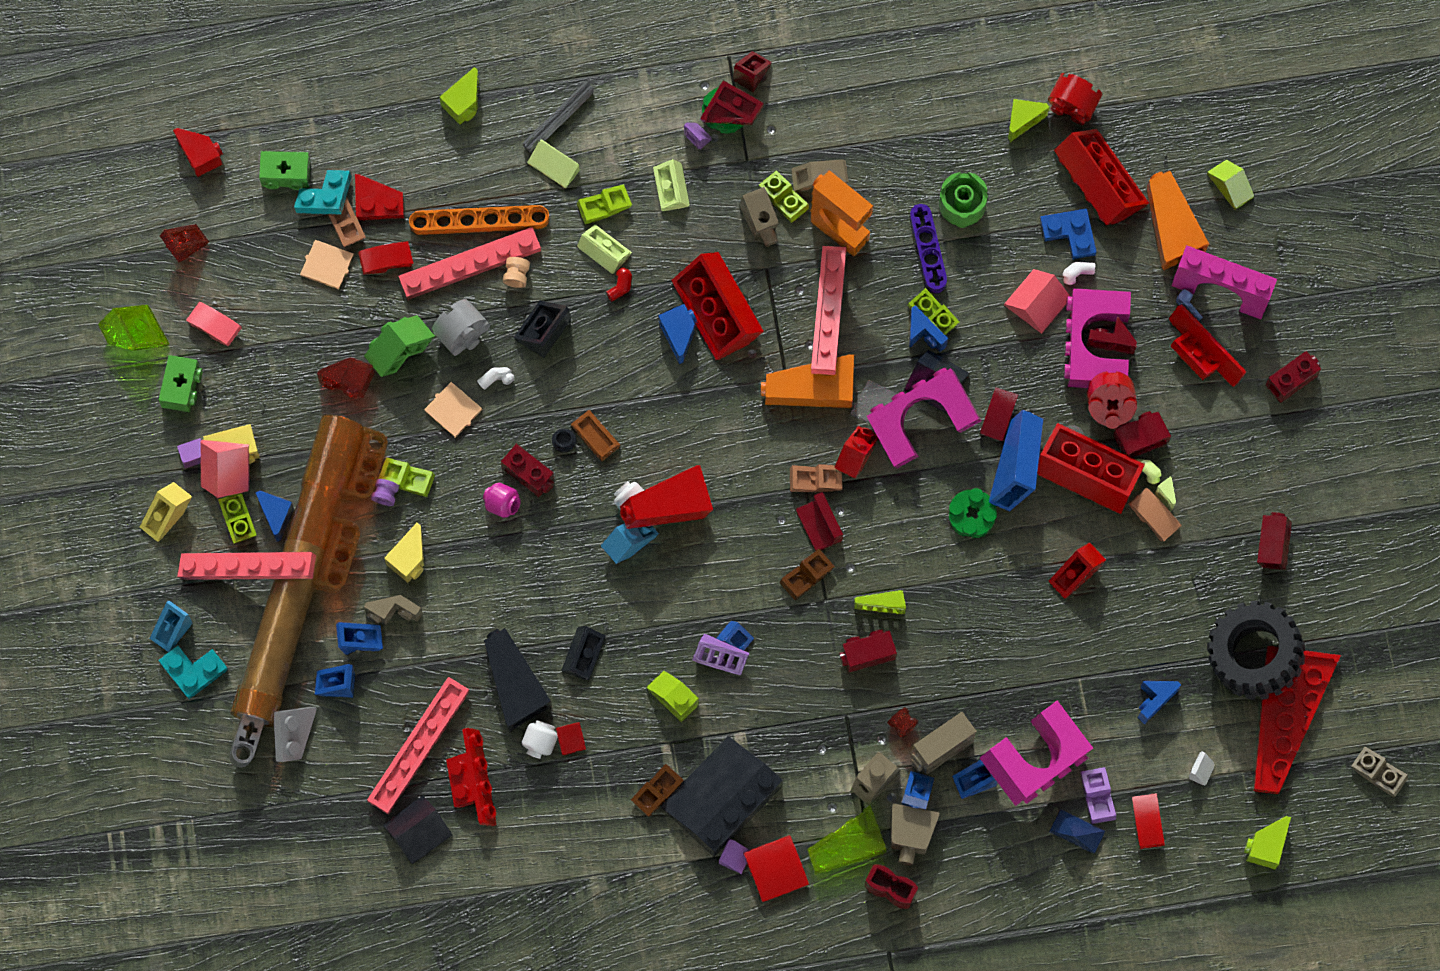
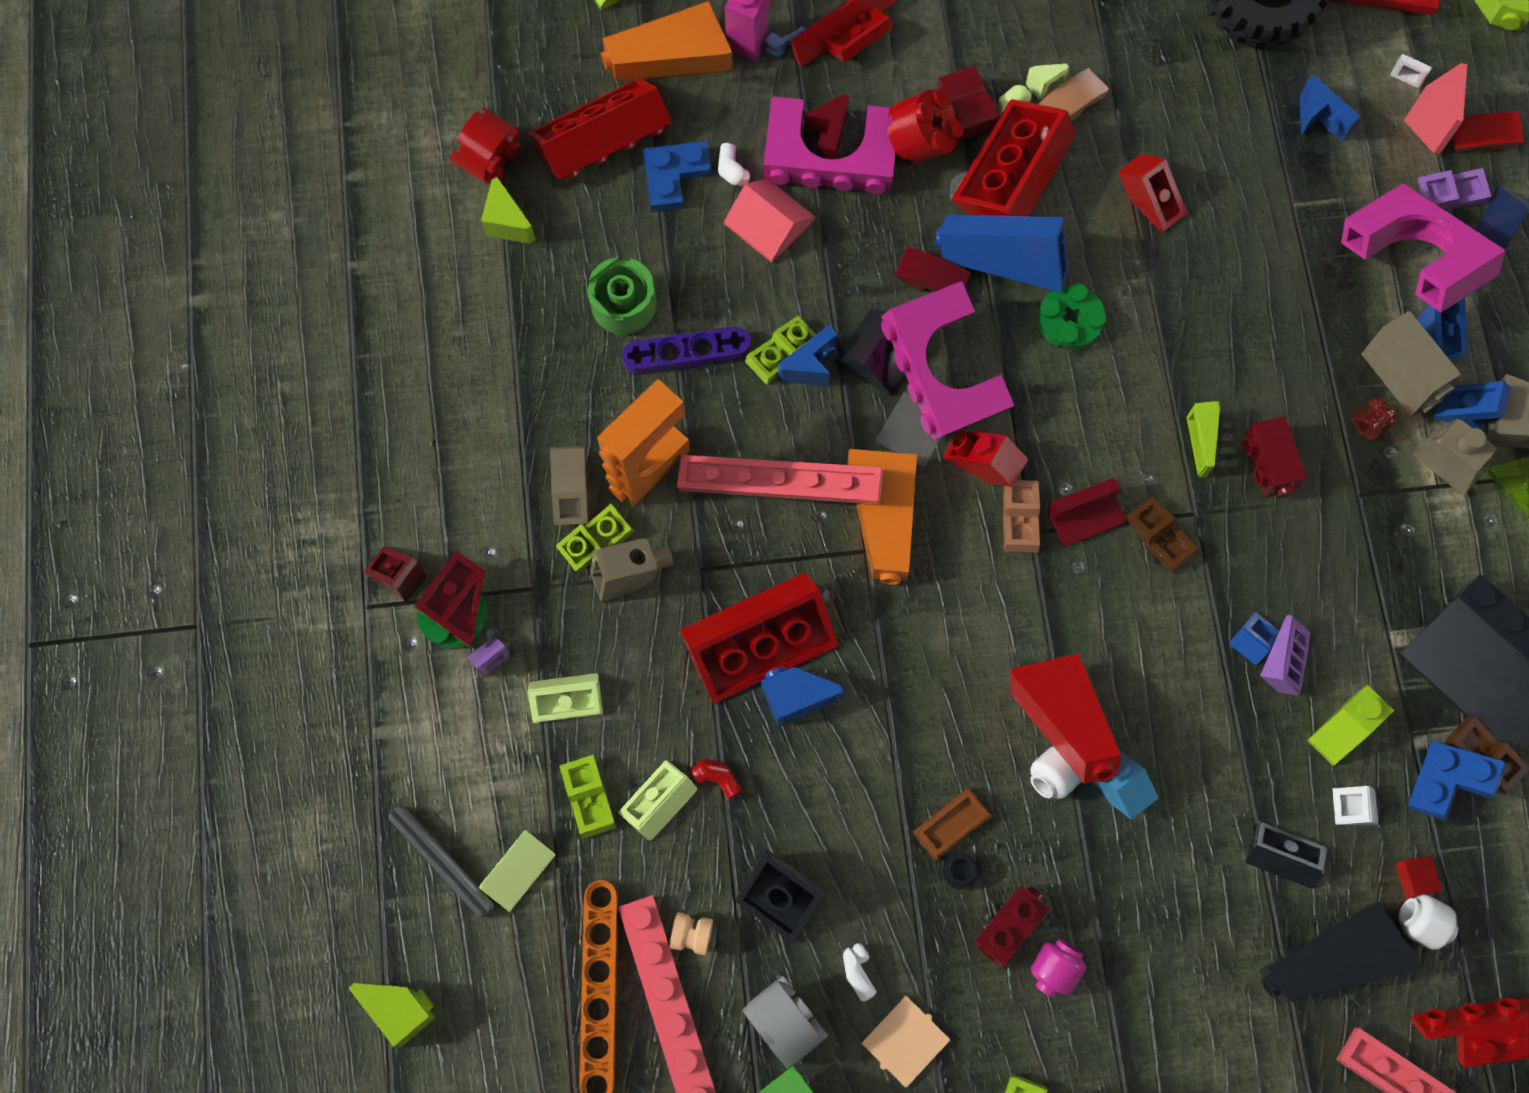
camera: 85 degrees left, 0 degrees up
none -> white slope [1333,786,1378,825]
none -> coral slope [1404,63,1467,154]
none -> blue plate [1408,741,1506,821]

